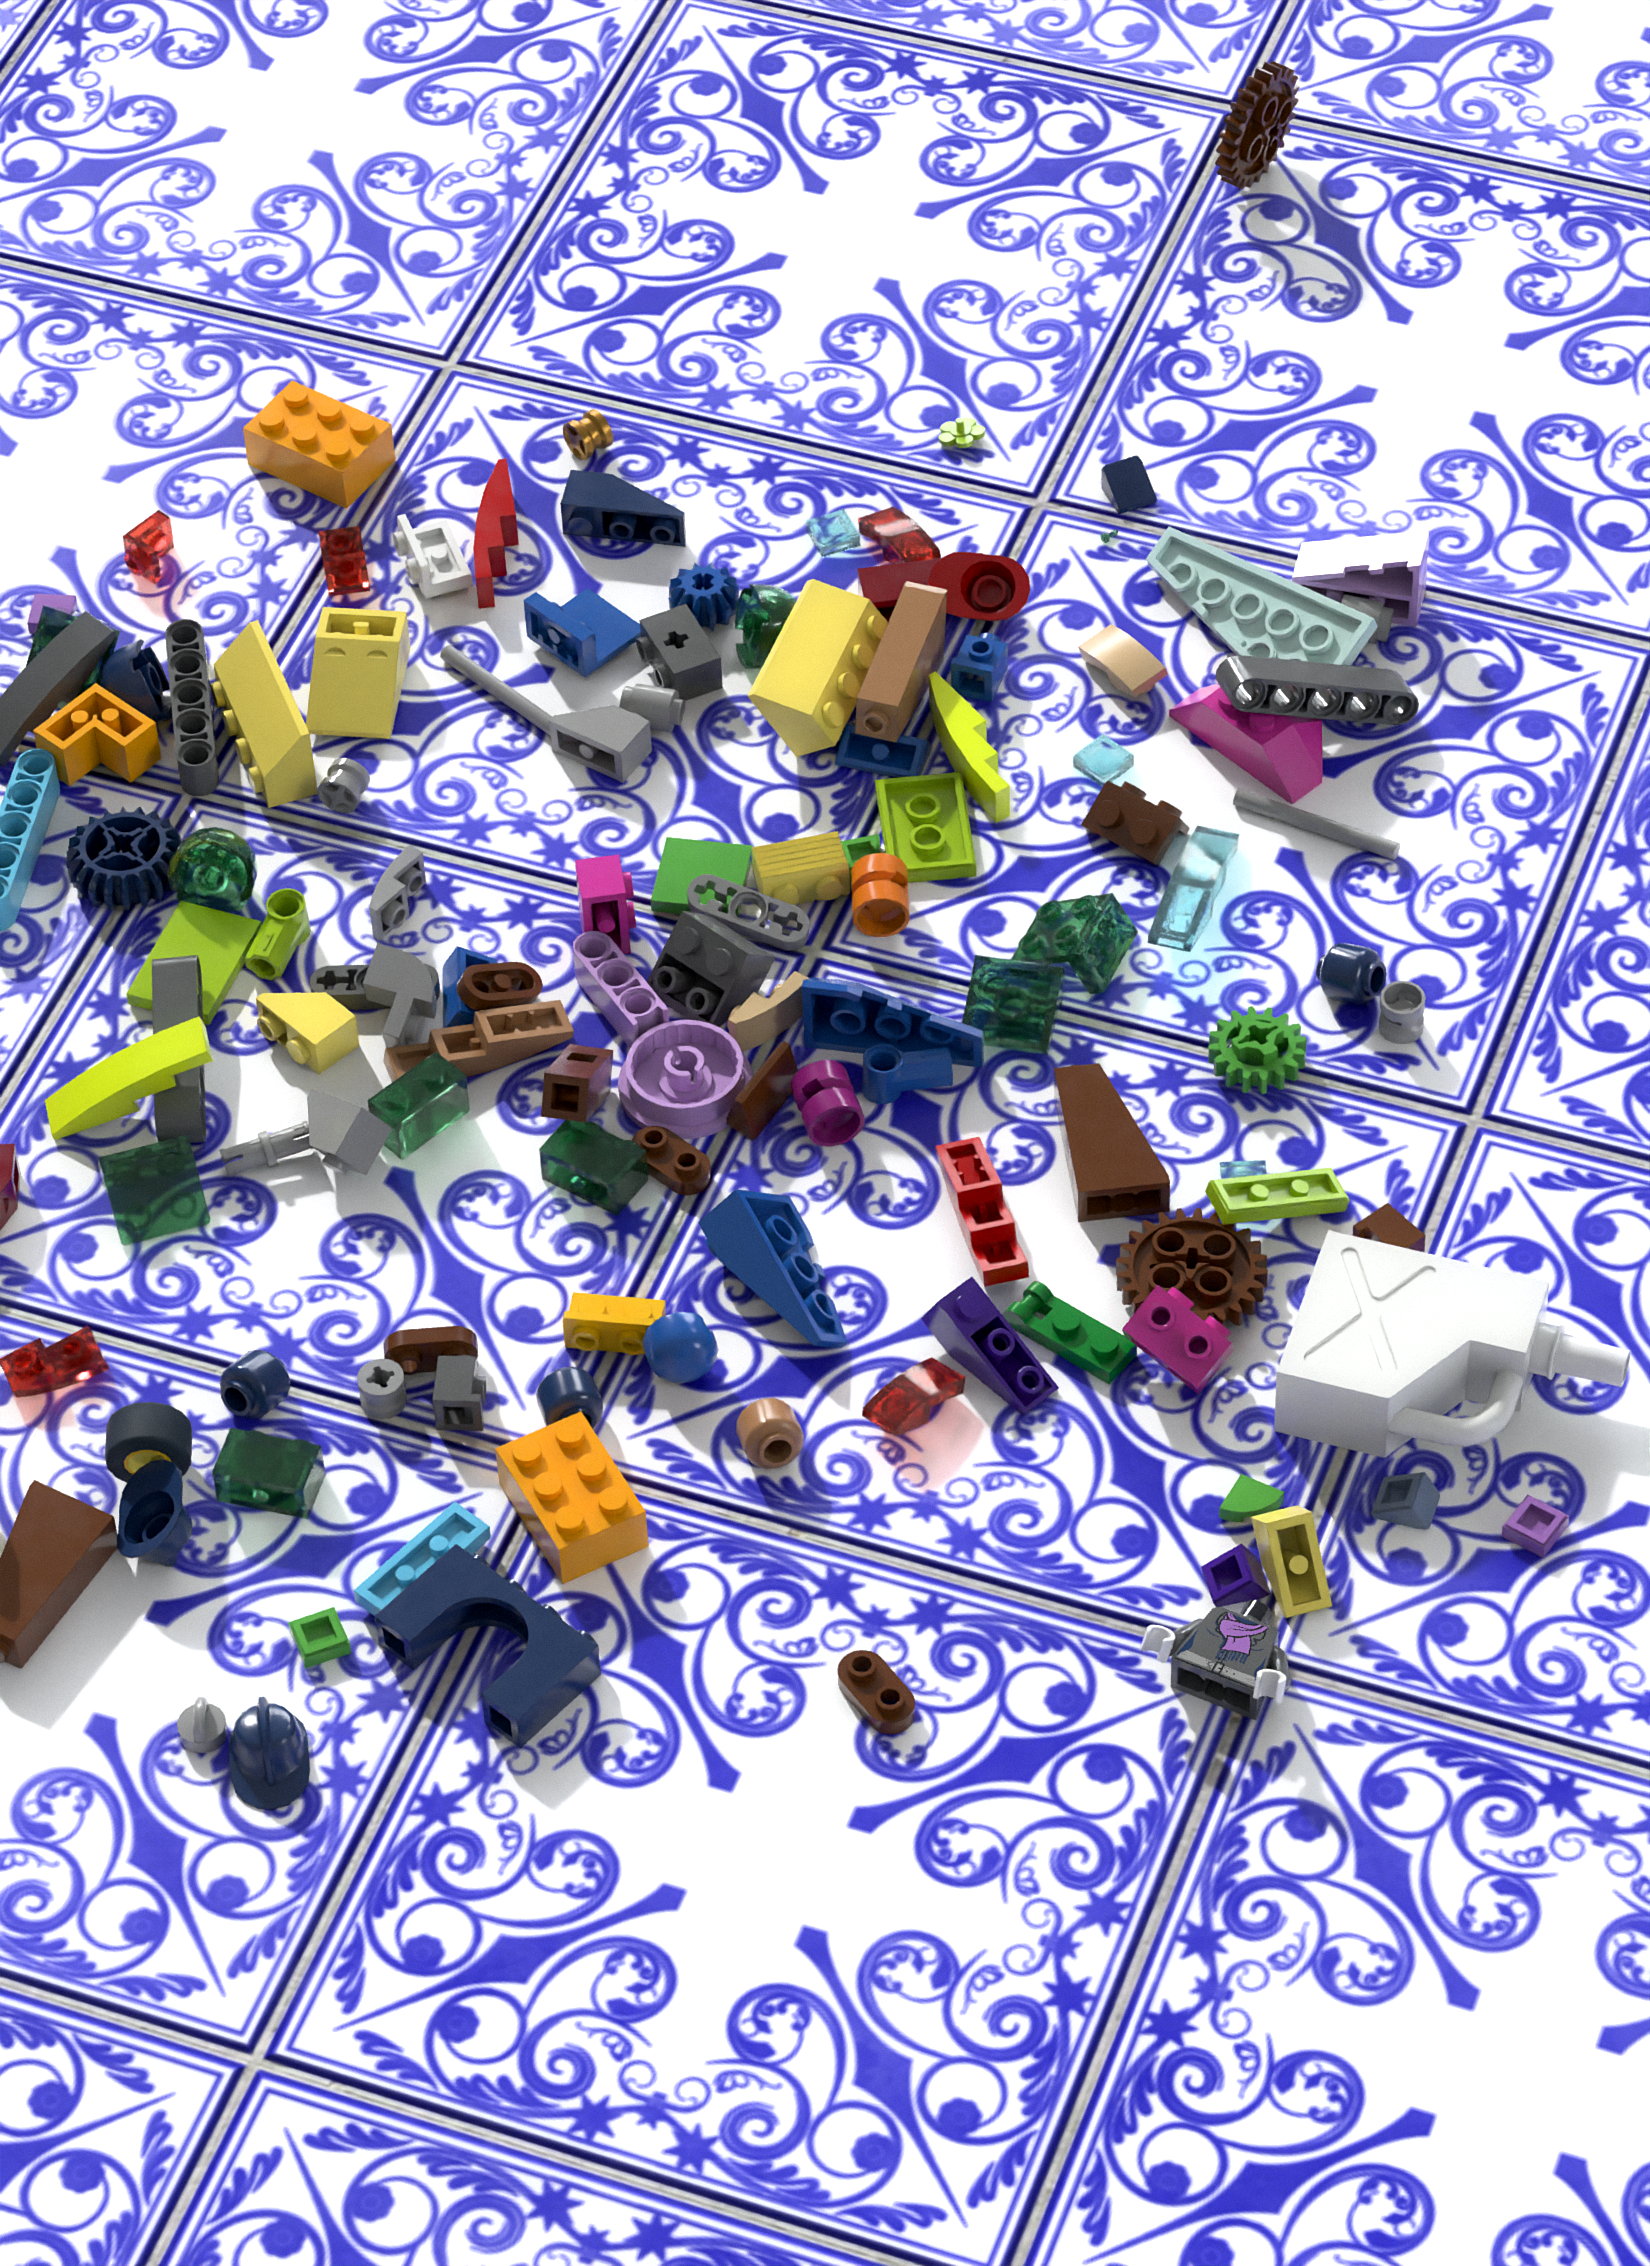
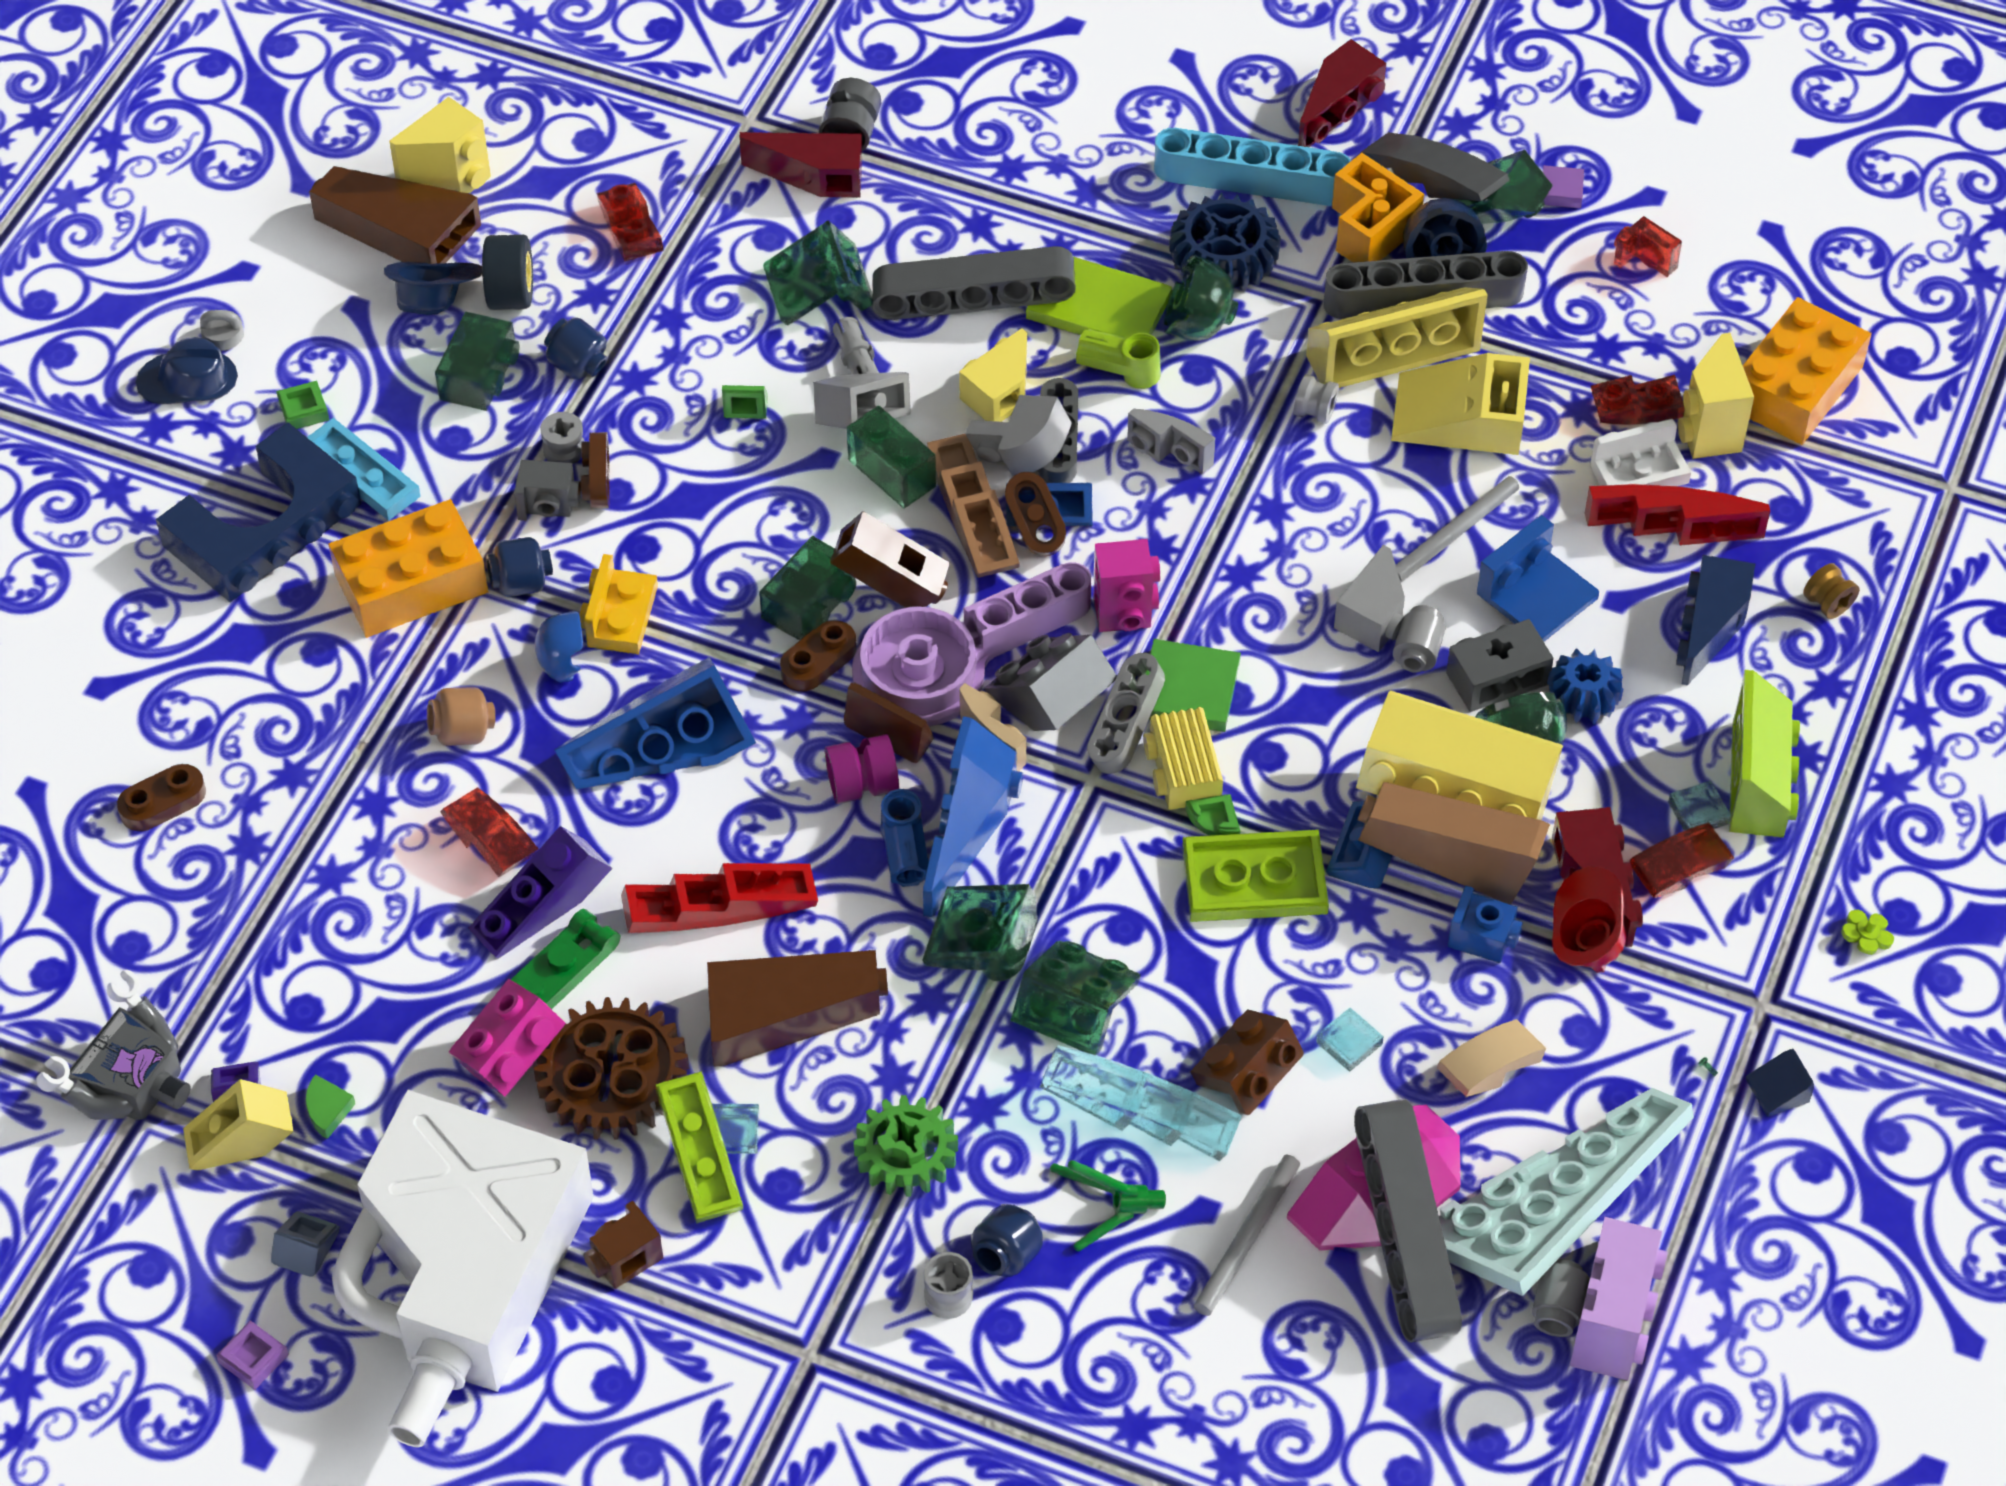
camera: 90 degrees right, 5 degrees up
neon yellow slope [45,1016,213,1140] -> none
orange wheel [851,853,910,937] -> none
neon yellow slope [929,671,1010,823] -> none
none -> bright green slope [722,385,768,419]
none -> green plant [1050,1160,1166,1252]
none -> light yellow slope [1678,333,1754,459]
none -> lime slope [1729,669,1800,838]

